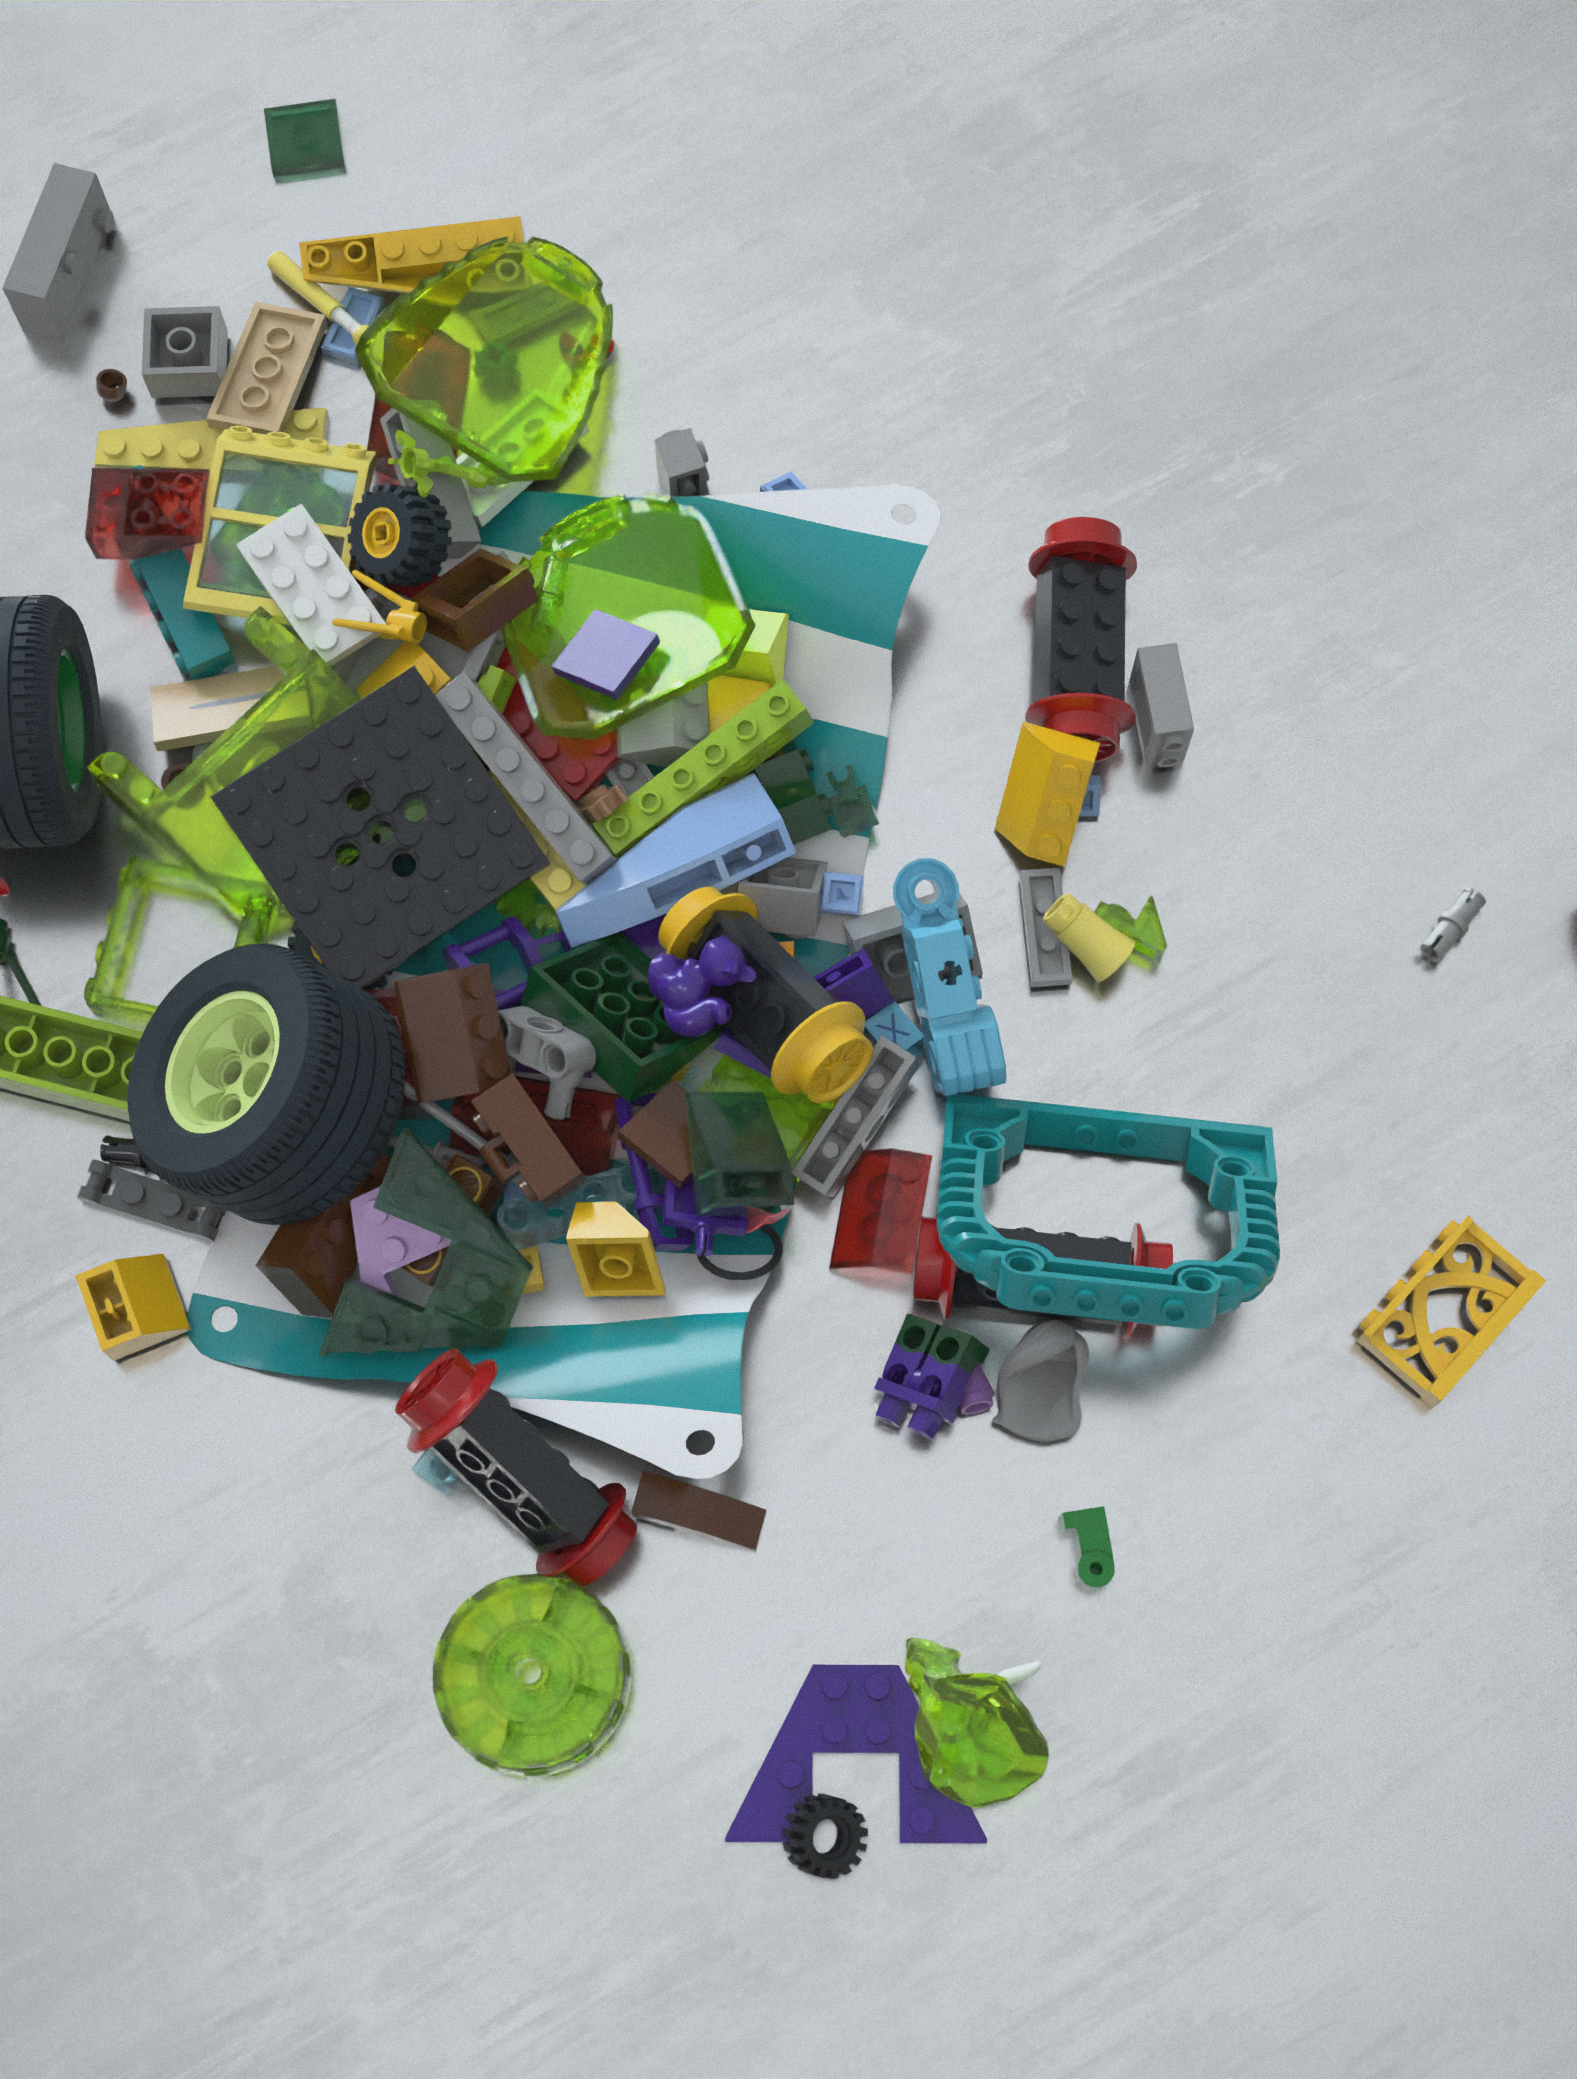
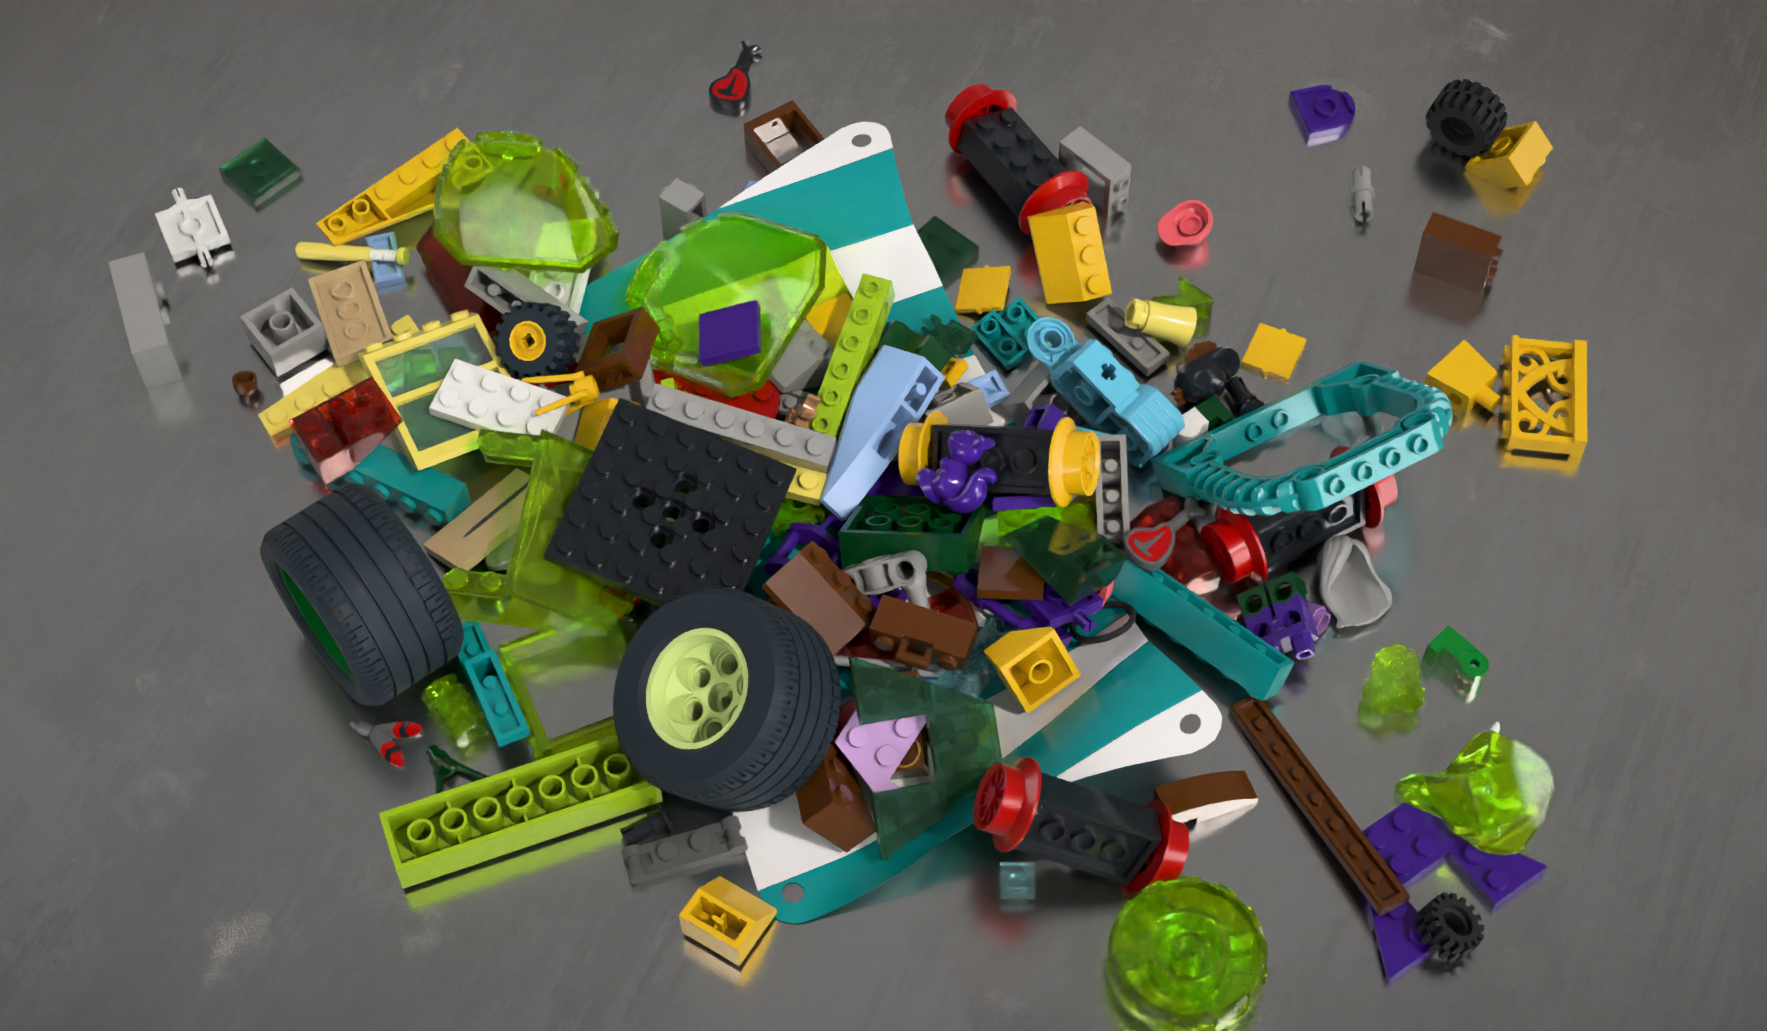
camera: 35 degrees left, 15 degrees down
lime piece [387,429,513,498] -> none
none -> white plate [155,188,231,267]
none -> clear neon green piece [422,674,487,747]
none -> teal bracket [457,617,530,747]
none -> black piece [709,40,761,110]
none -> reddish brown window [743,100,824,173]
none -> clear green plate [917,216,979,285]
none -> yellow tile [940,357,969,388]
none -> yellow piece [955,265,1011,314]
none -> teal slope [970,296,1052,370]
none -> teal brick [1111,560,1295,701]
none -> dark grey piece [1123,497,1207,571]
none -> coral hat [1157,200,1213,247]
none -> black hair [1170,340,1240,405]
none -> leg [1173,395,1233,447]
none -> black pin [1226,376,1265,418]
none -> reddish brown tile [1229,696,1410,916]
none -> yellow piece [1241,323,1307,382]
none -> dark purple tile [1289,85,1355,140]
none -> clear neon green hair [1363,643,1426,716]
none -> reddish brown brick [1414,212,1503,295]
none -> yellow torso [1424,340,1502,413]

